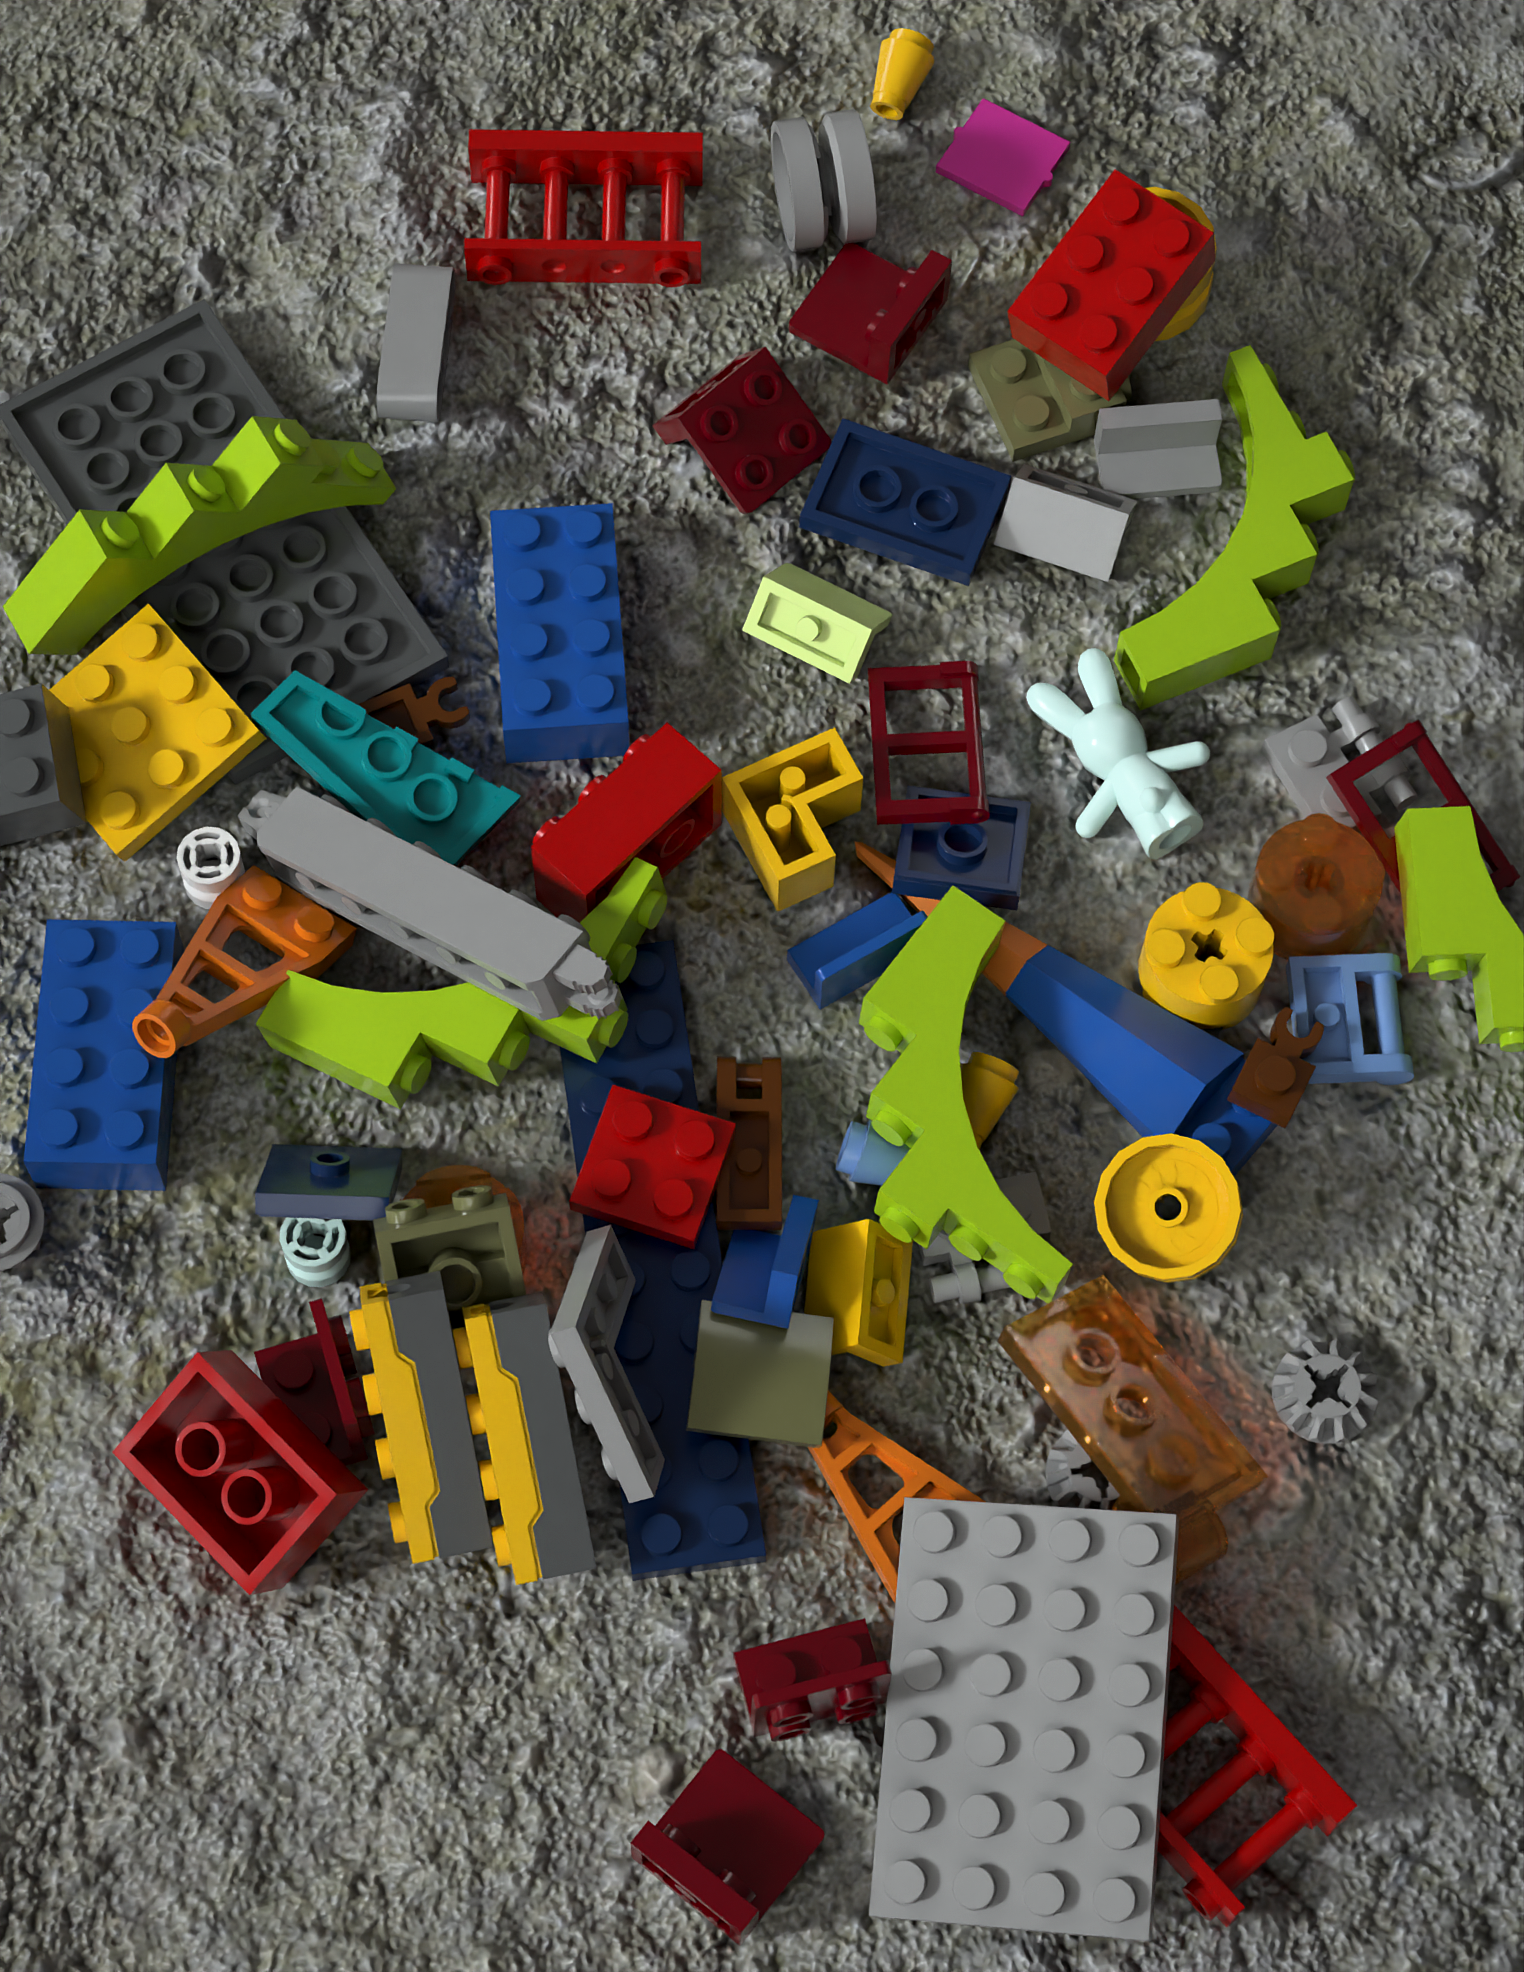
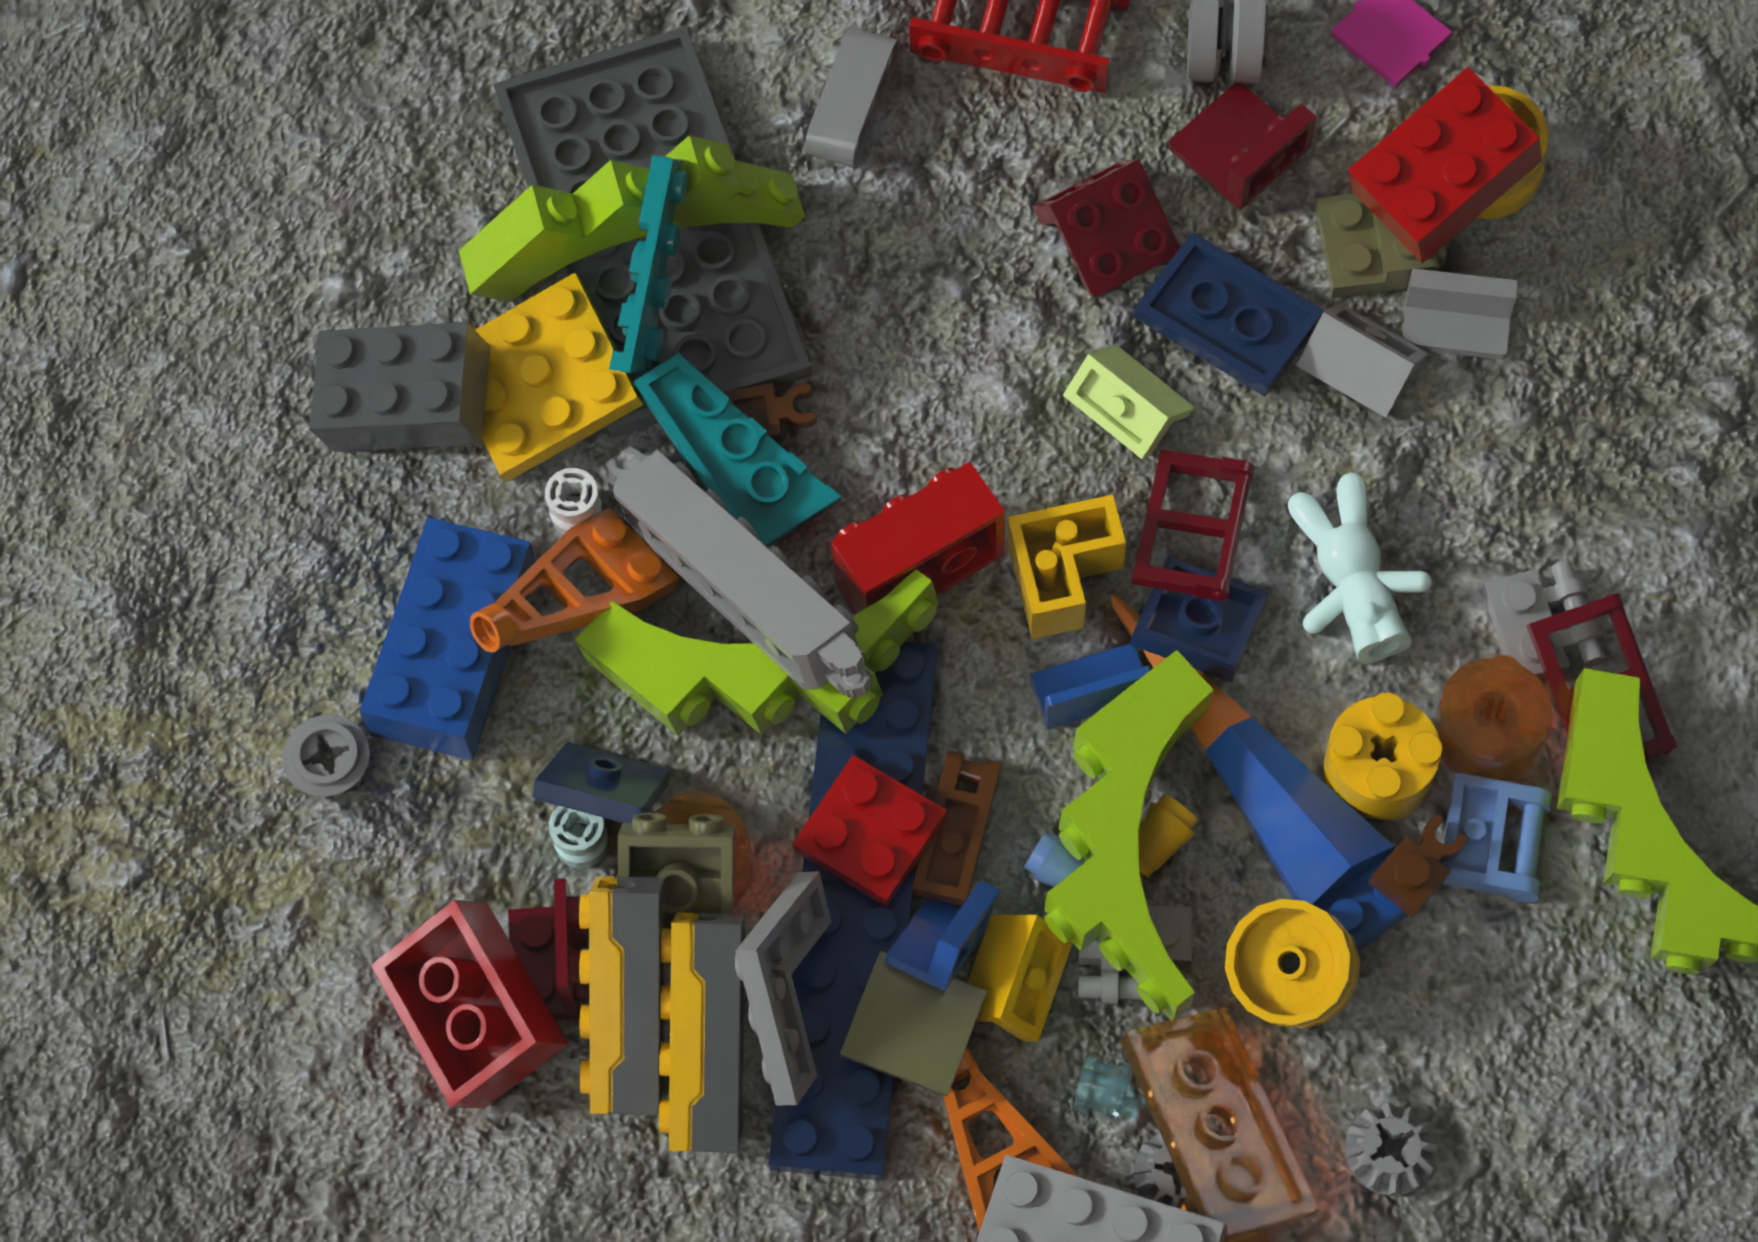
camera: 20 degrees right, 0 degrees up
blue brick [490,503,629,764] -> none
lime arch [1114,345,1355,711] -> none
none -> teal wing [609,155,688,373]
none -> clear light blue wheel [1073,1054,1131,1121]

